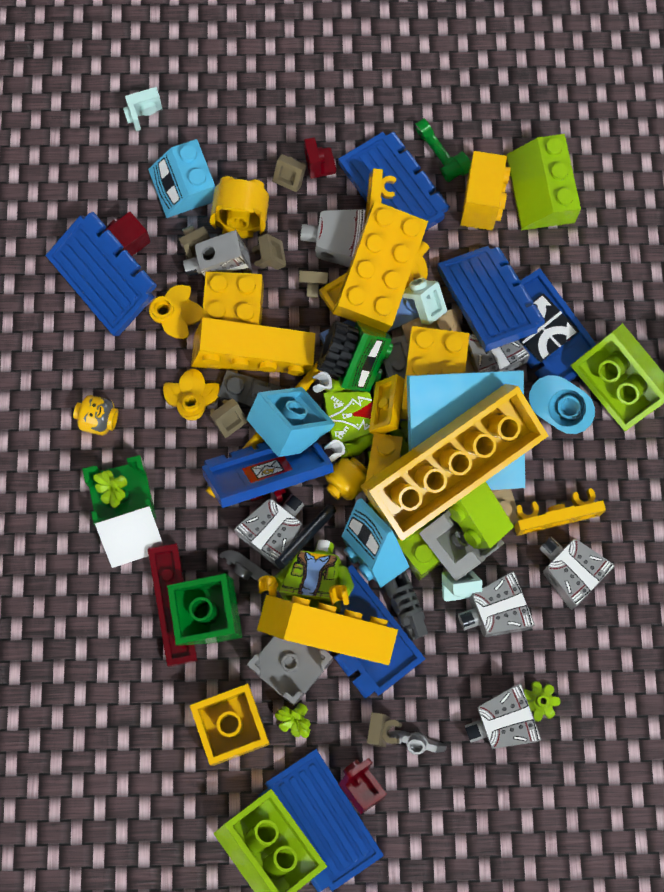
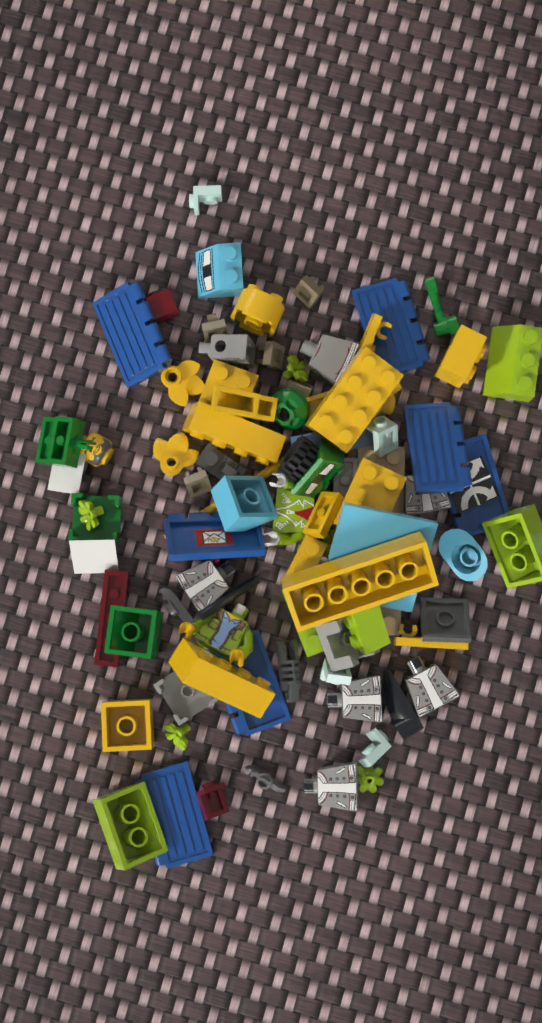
camera: 20 degrees right, 10 degrees up
dark red bracket [304,137,336,179] -> none
yellow head [325,457,367,500] -> none
medium azure slope [342,498,410,588] -> none
dark tan tile [367,712,402,748] -> none
none -> green plate [35,416,94,468]
none -> white sticker [47,454,86,494]
none -> yellow slope [210,385,278,422]
none -> green piece [272,388,310,430]
none -> lime plant [283,355,308,383]
none -> light aqua bracket [359,728,392,768]
none -> black piece [383,669,424,740]
none -> dark grey tile [420,597,472,643]

